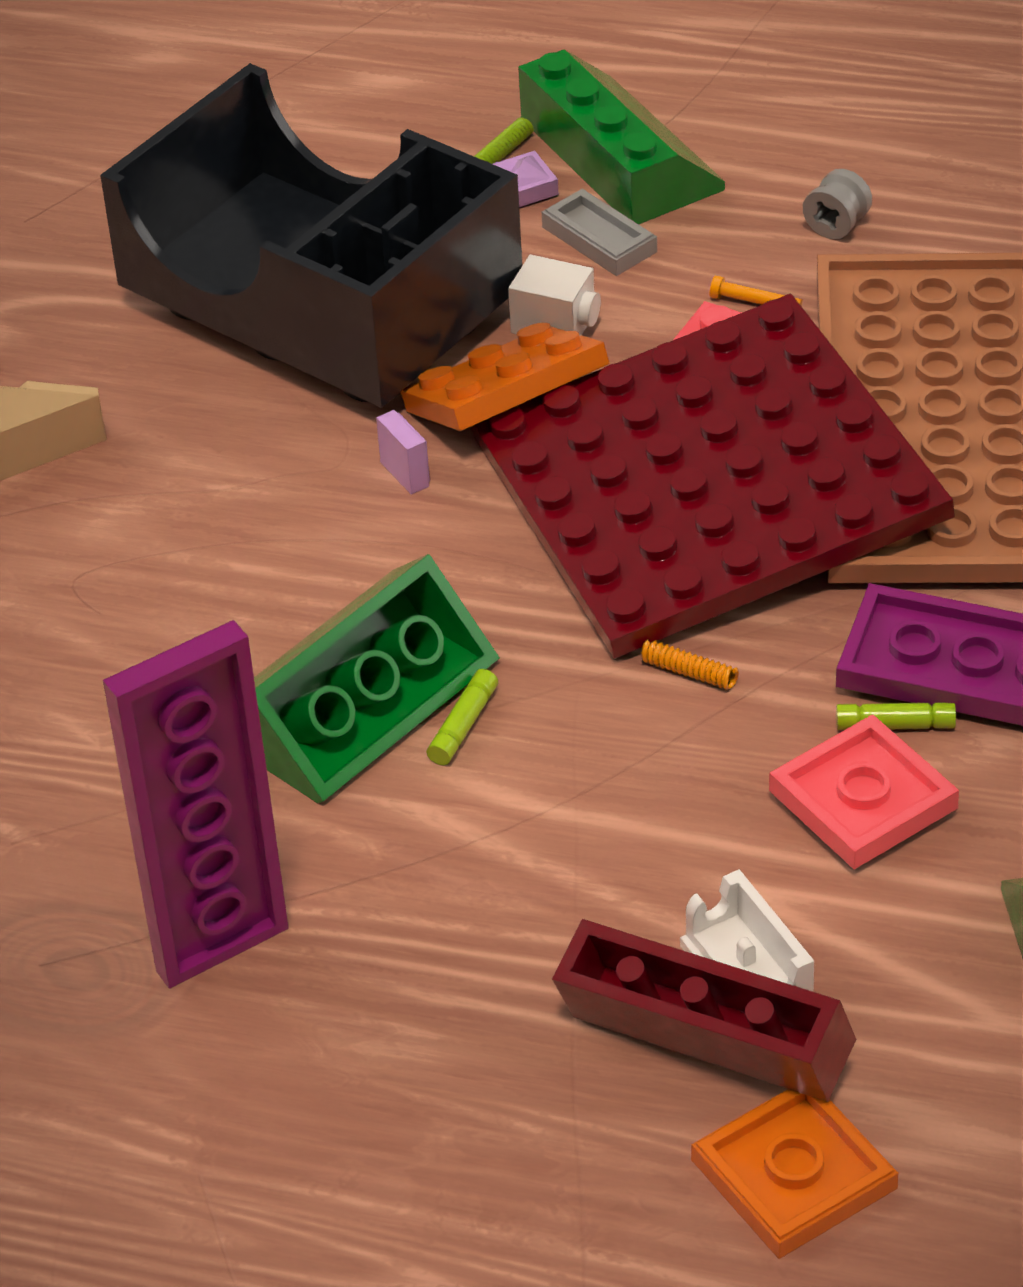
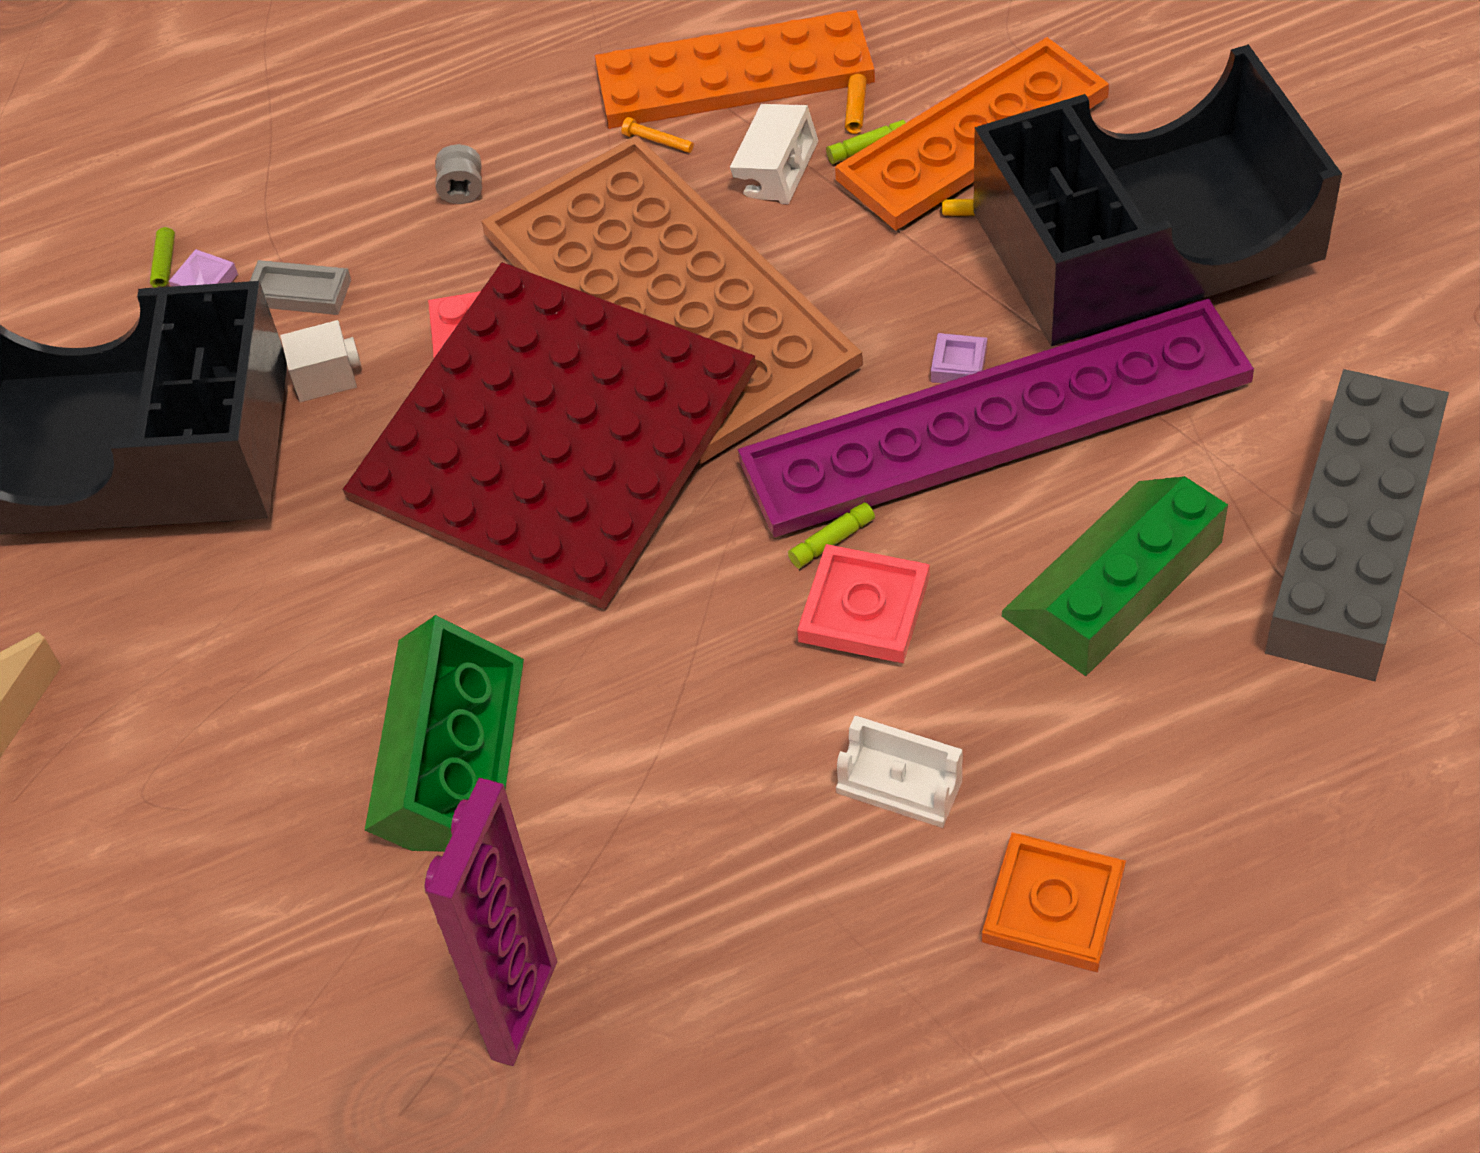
camera: 35 degrees left, 10 degrees up
lavender tile [376,410,430,495] -> none
orange plate [401,323,610,431] -> none
lime wheel [426,669,498,765] -> none
green slope [518,49,725,224] -> none
dark red brick [552,919,857,1102] -> none
light orange piece [641,640,739,690] -> none
light orange piece [709,275,803,306] -> none

